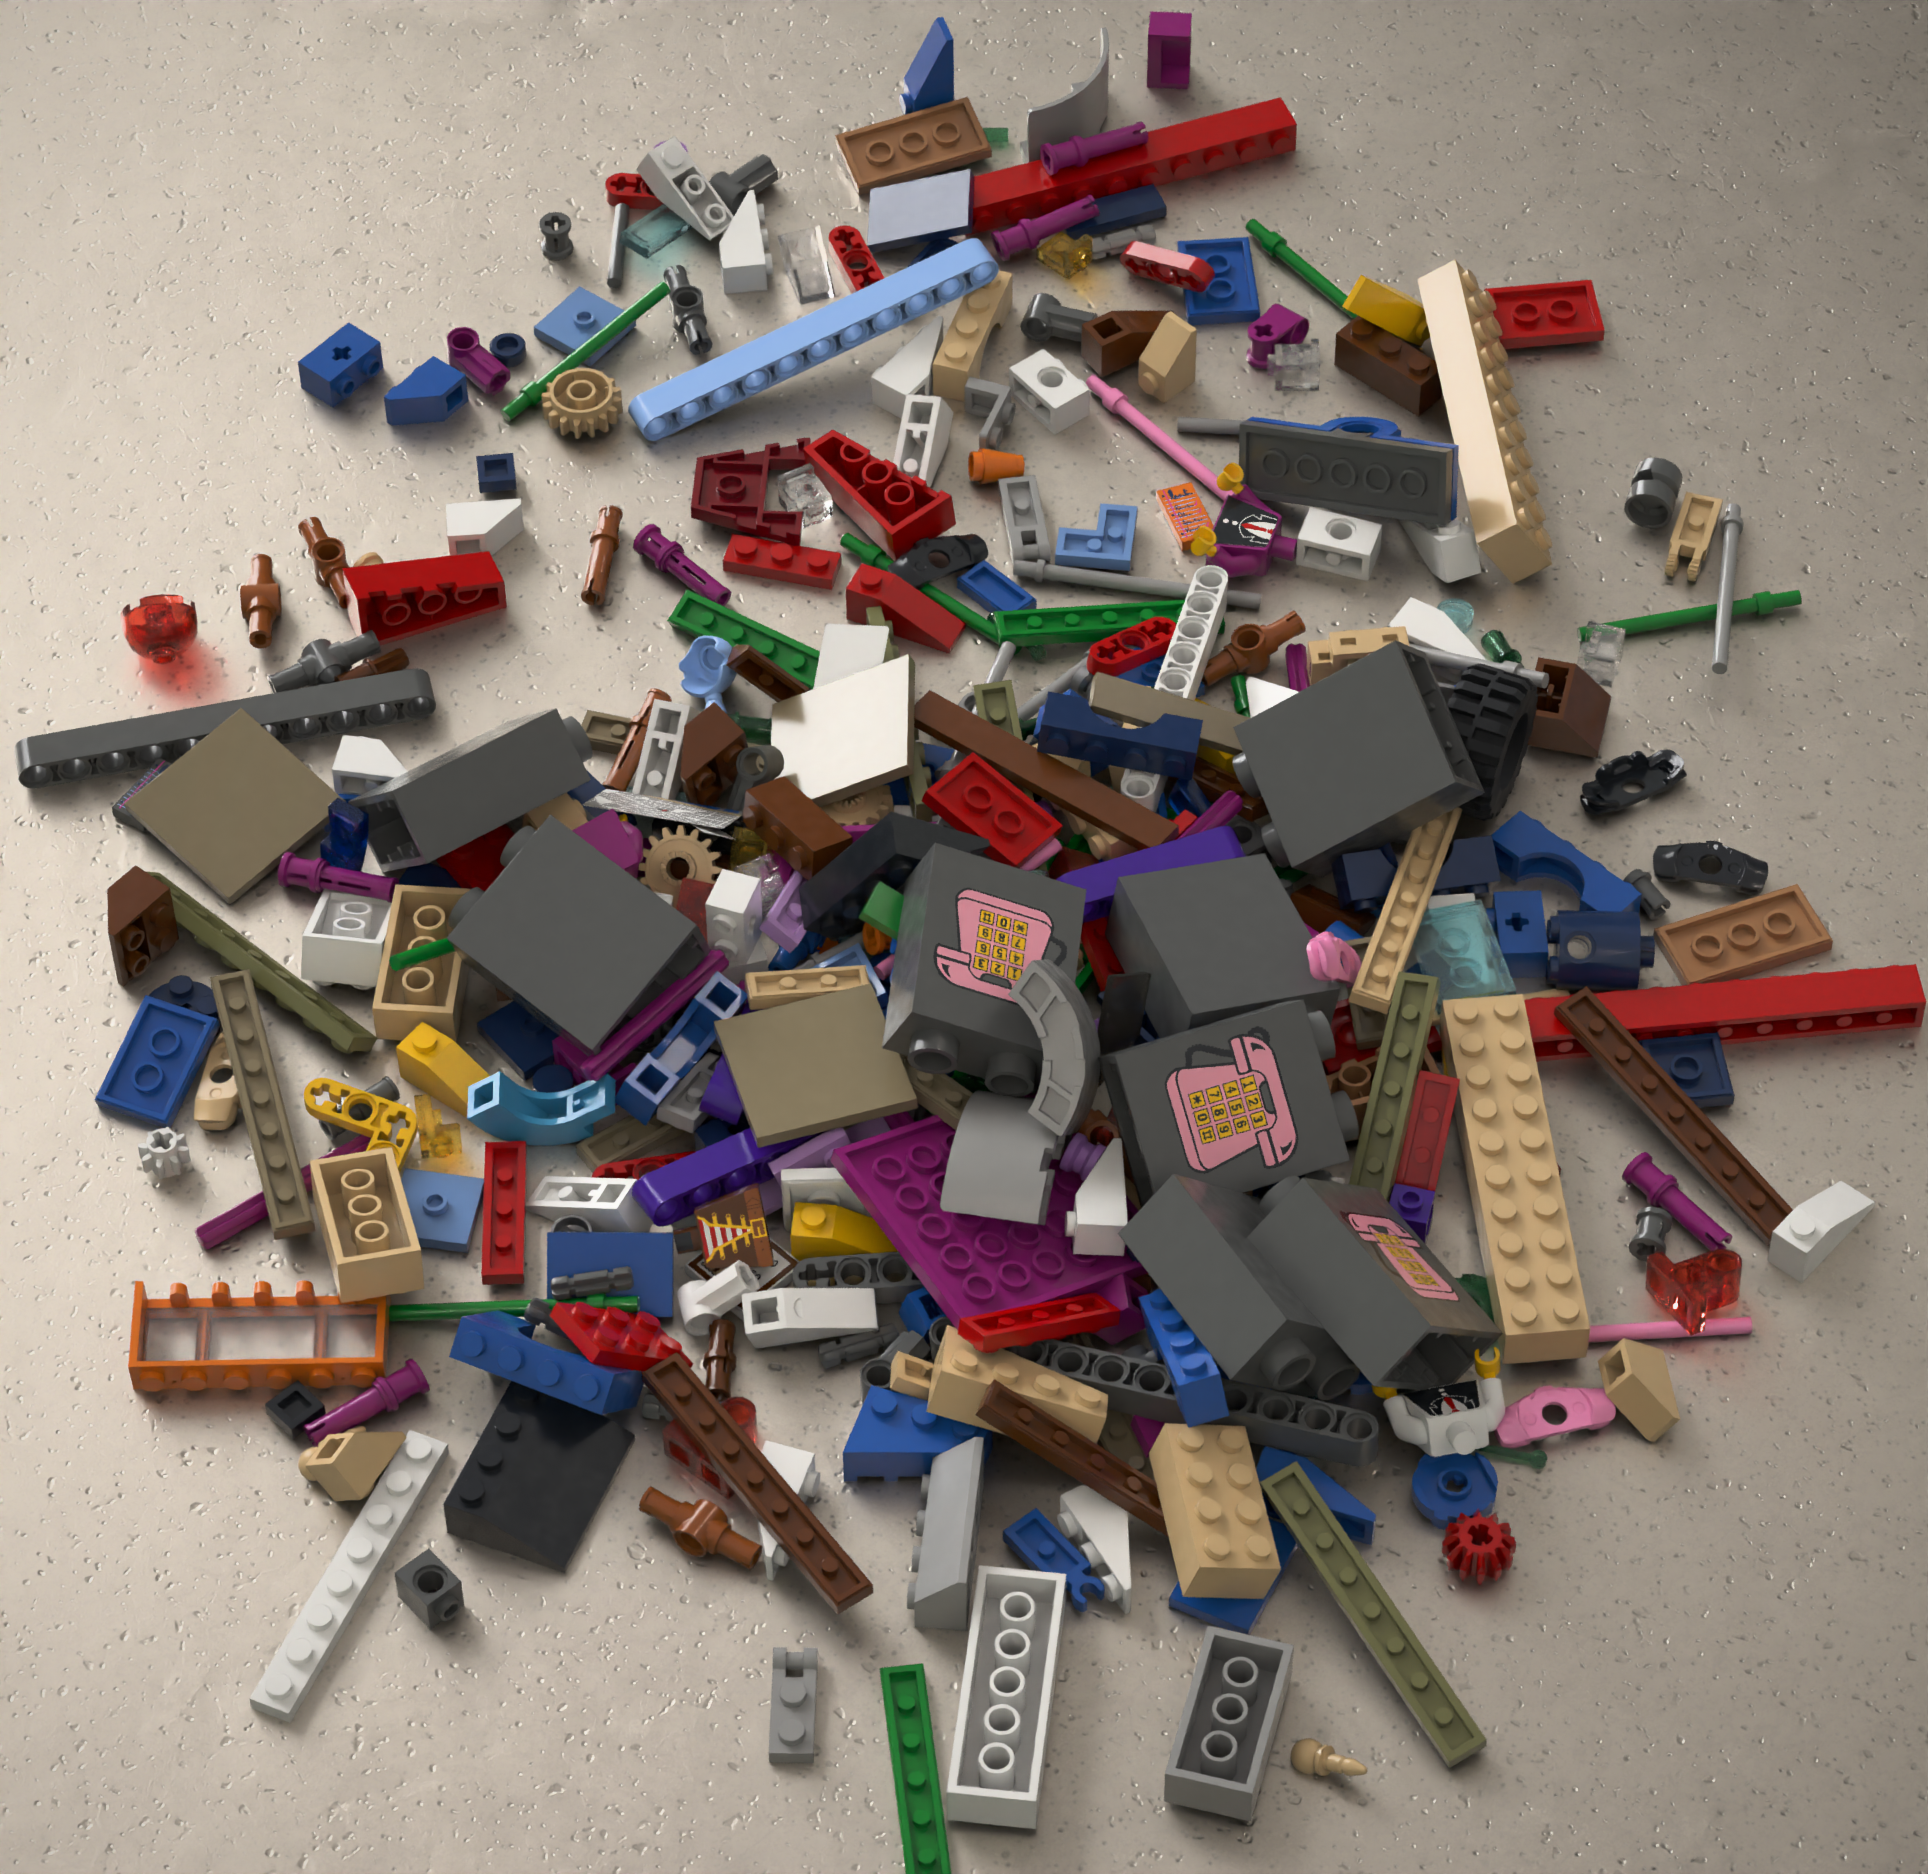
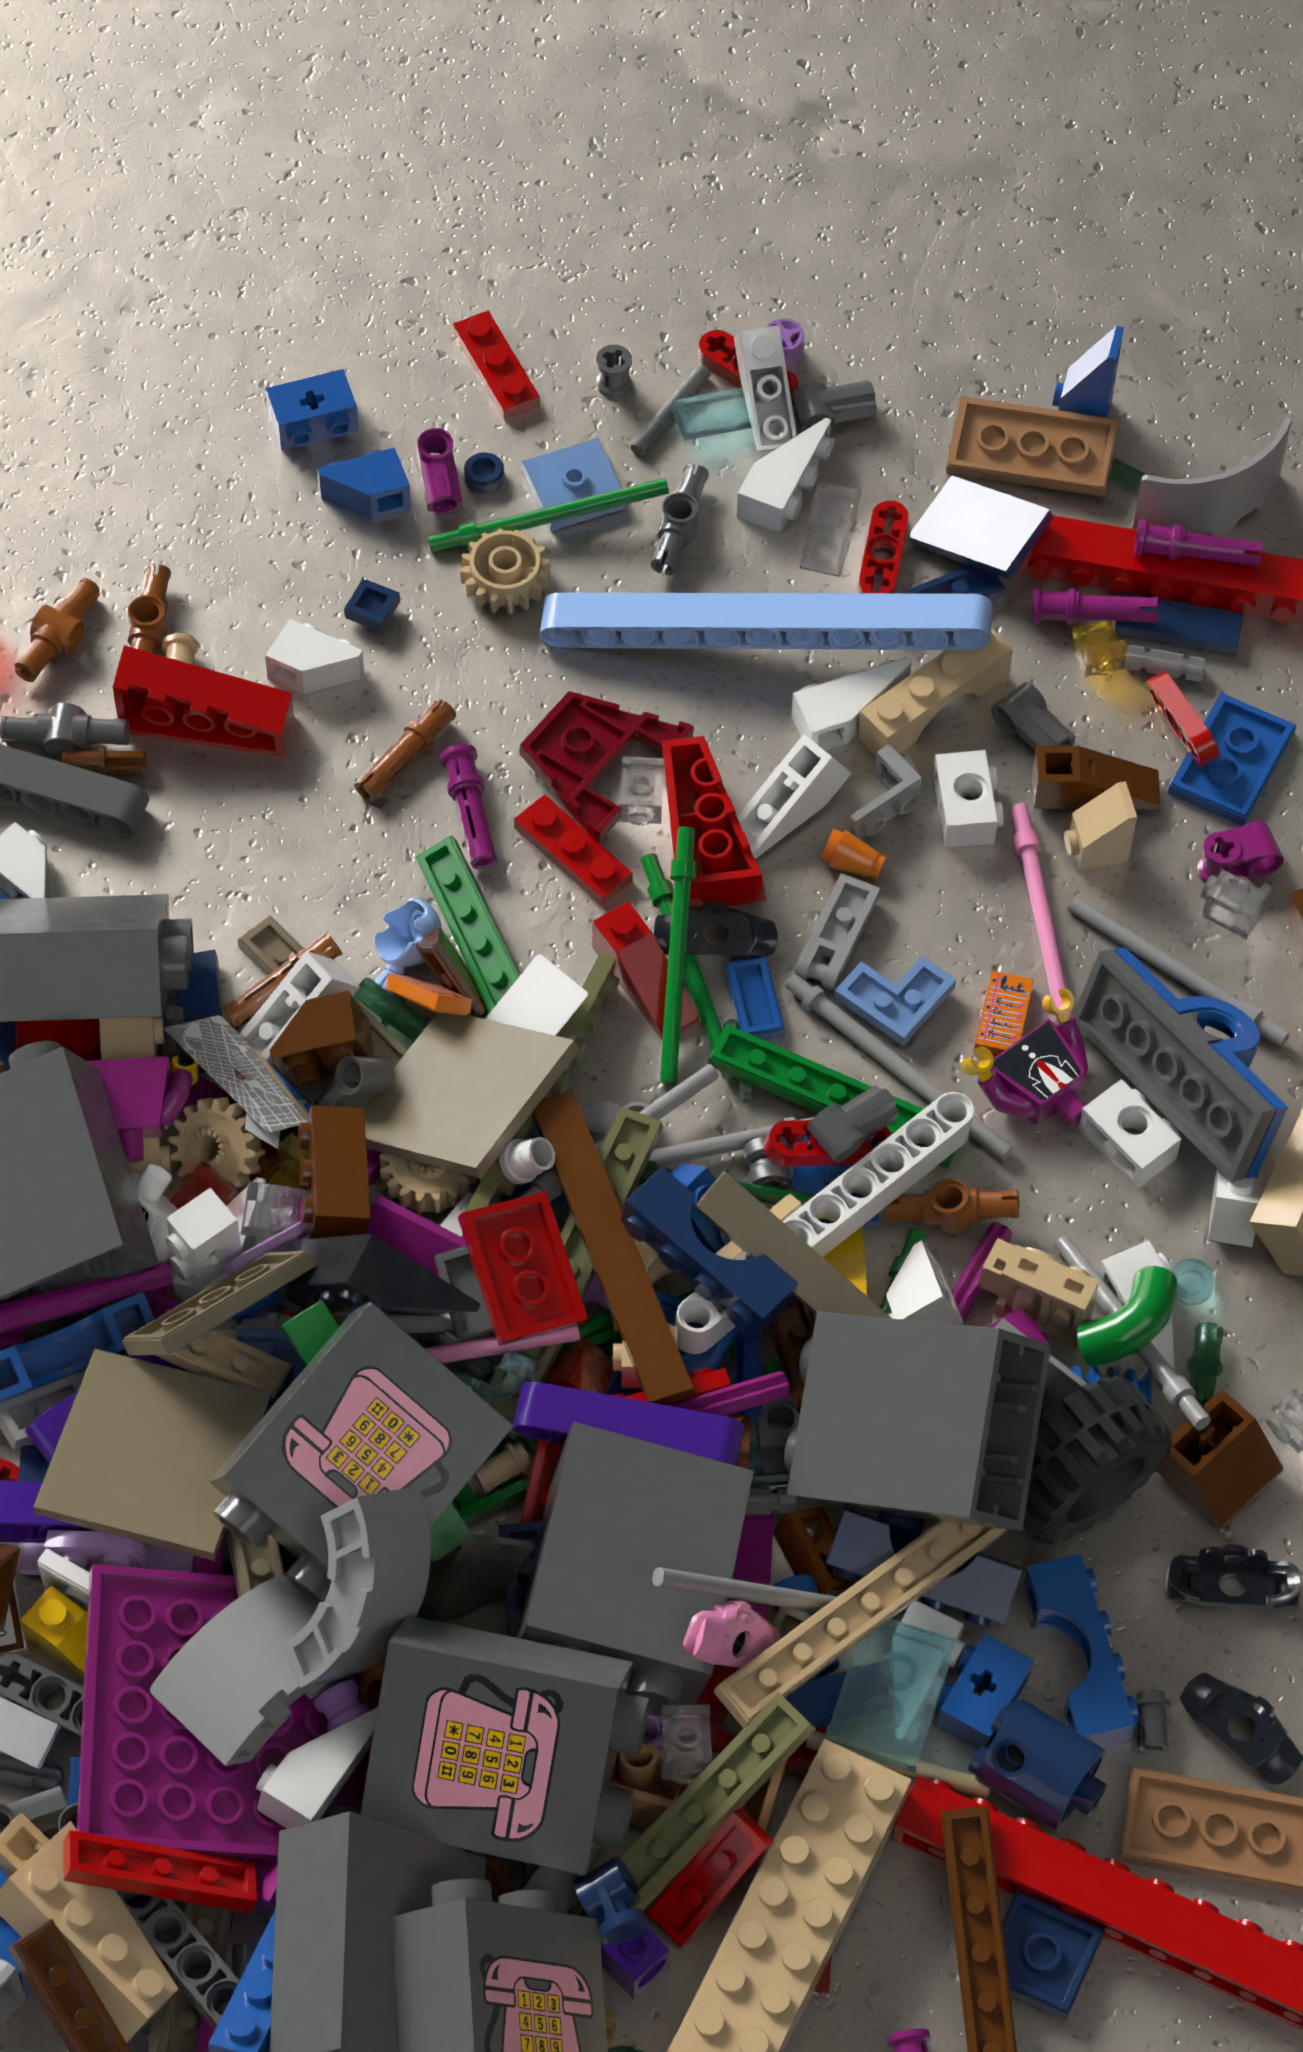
camera: 30 degrees right, 10 degrees up
none -> dark tan tile [122,1251,316,1355]
none -> orange tile [385,973,473,1016]
none -> red plate [452,310,540,420]
none -> white piece [499,1137,555,1185]
none -> dark blue piece [573,1856,648,1945]
none -> light grey bar [652,1567,906,1626]
none -> green bar [659,827,697,1084]
none -> clear brick [659,1705,712,1783]
none -> dark grey piece [807,1085,899,1163]
none -> green cylinder [1077,1266,1178,1367]

